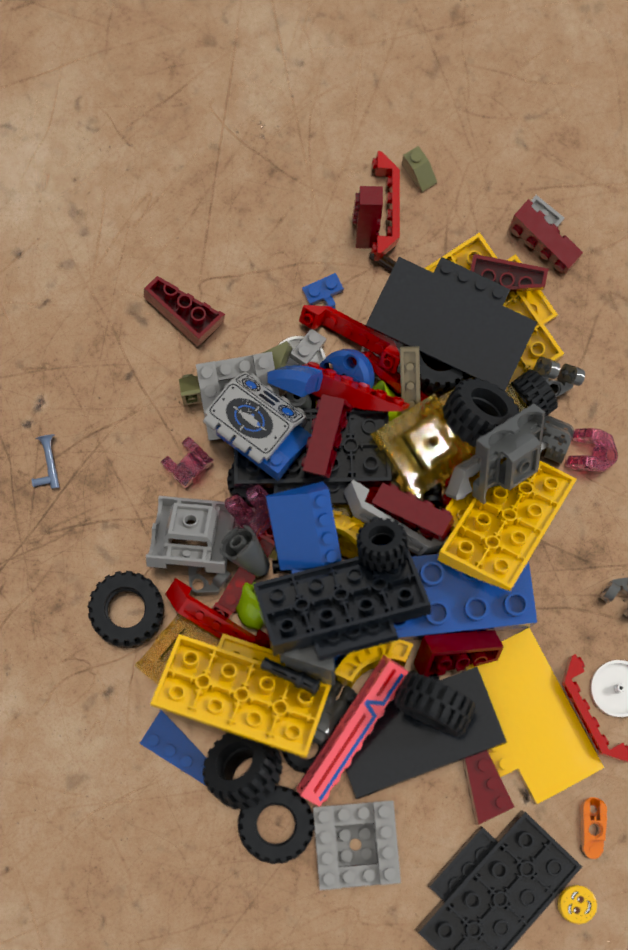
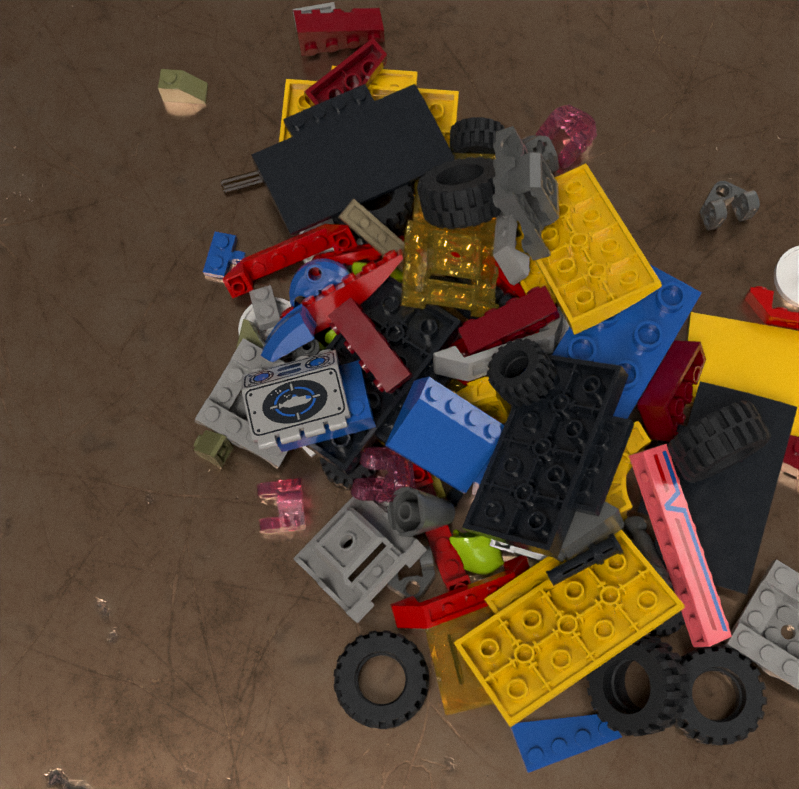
camera: 40 degrees left, 5 degrees down
sand blue piece [31,434,59,489] -> none
dark red wedge [143,276,225,347] -> none
dark red wedge [352,186,383,249] -> none
red slope [371,151,400,261] -> none
dark grey piece [534,357,585,397] -> none

